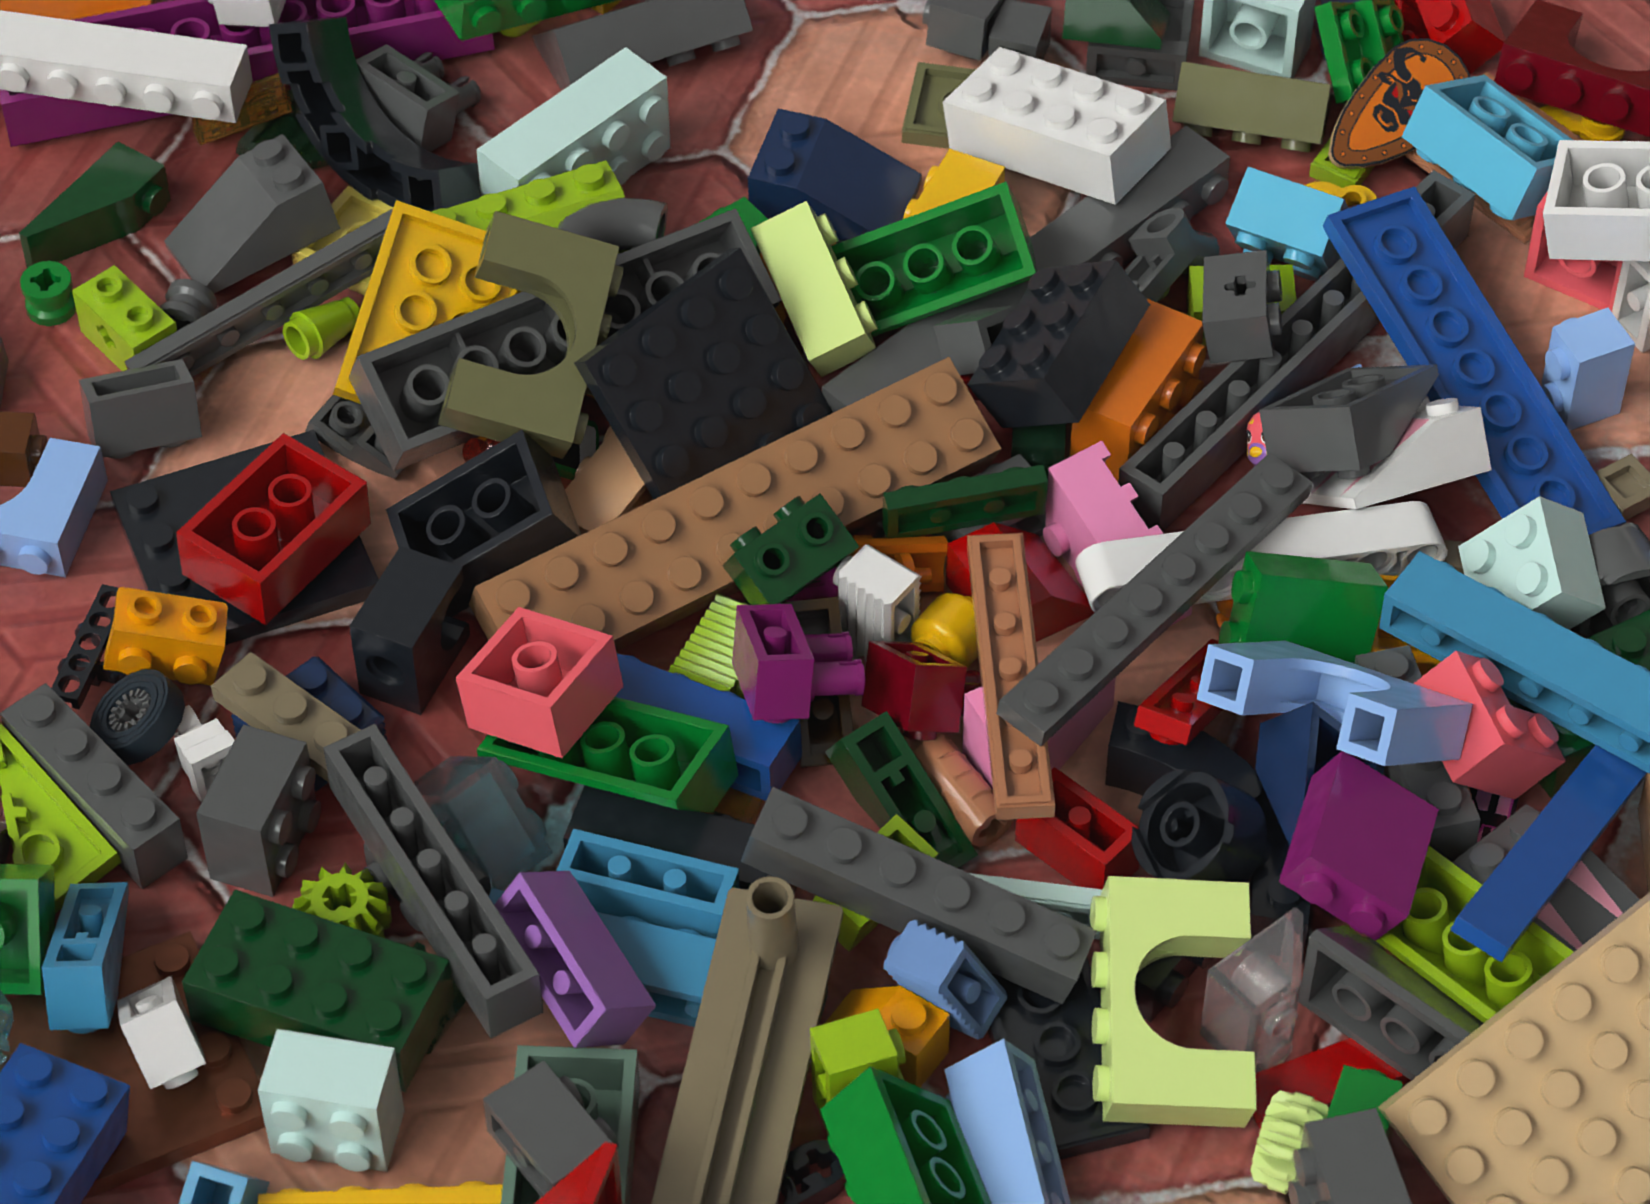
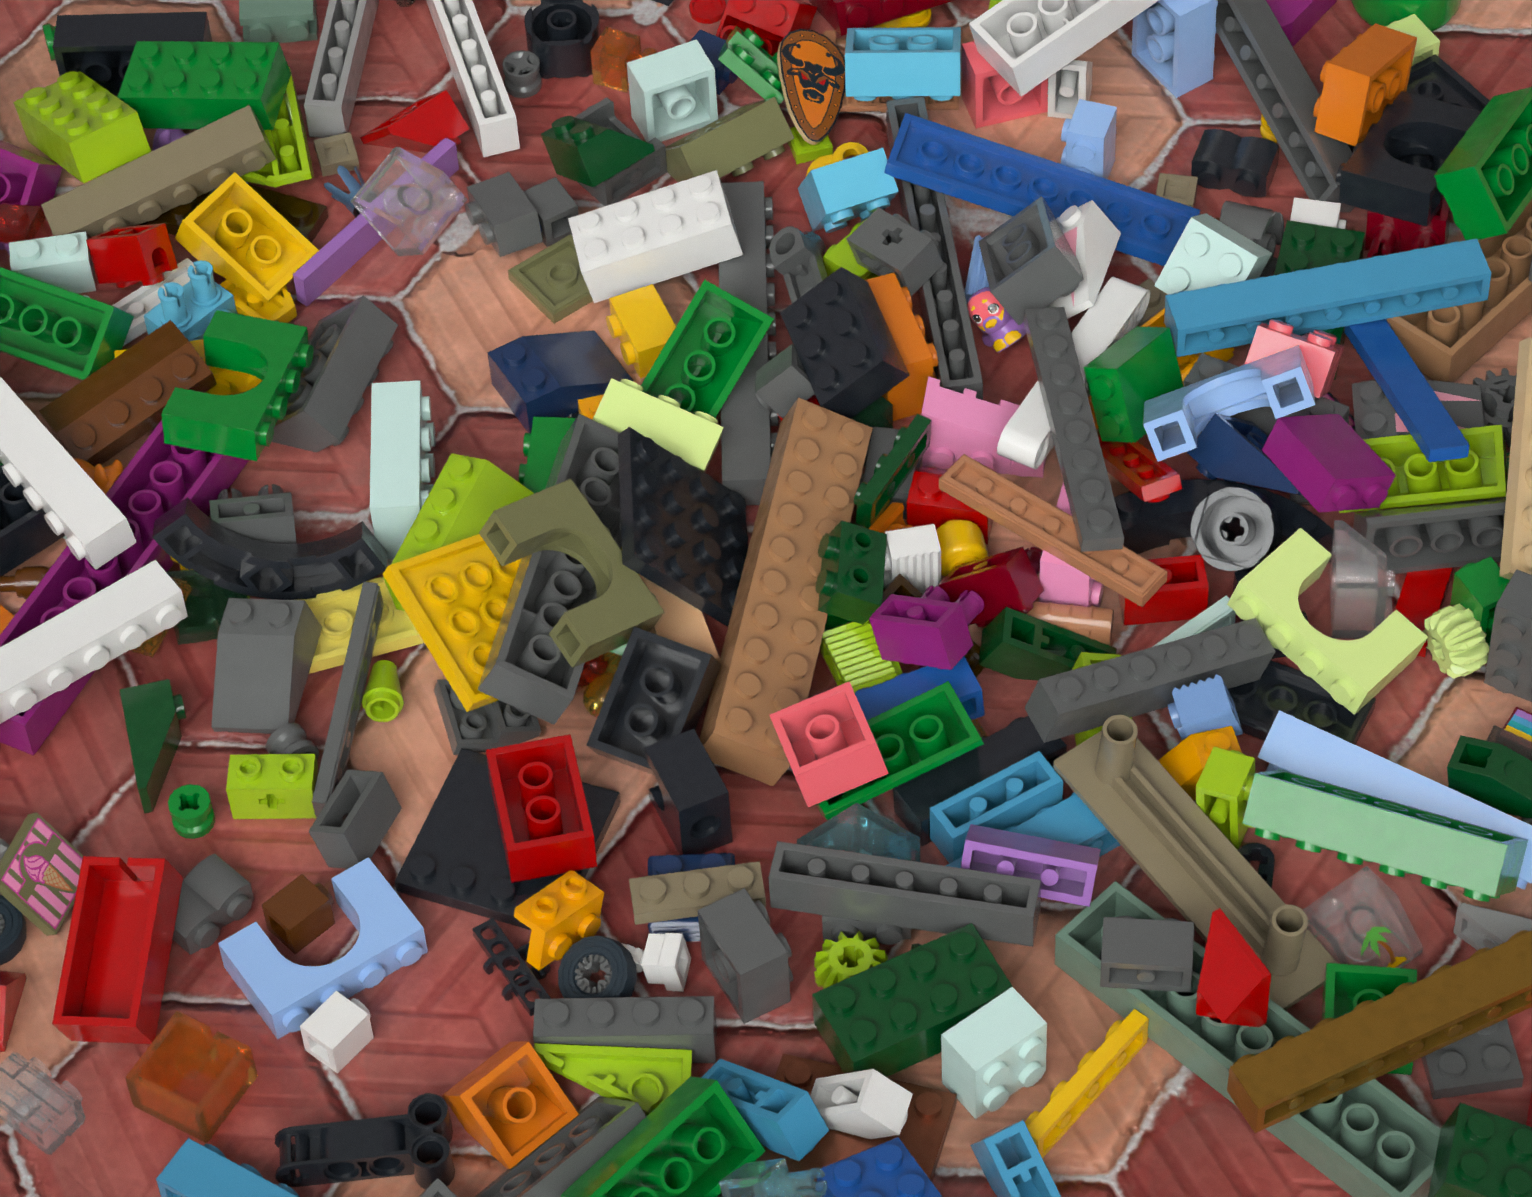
camera: 45 degrees left, 0 degrees up
dark grey cylinder [556,198,668,251] -> none

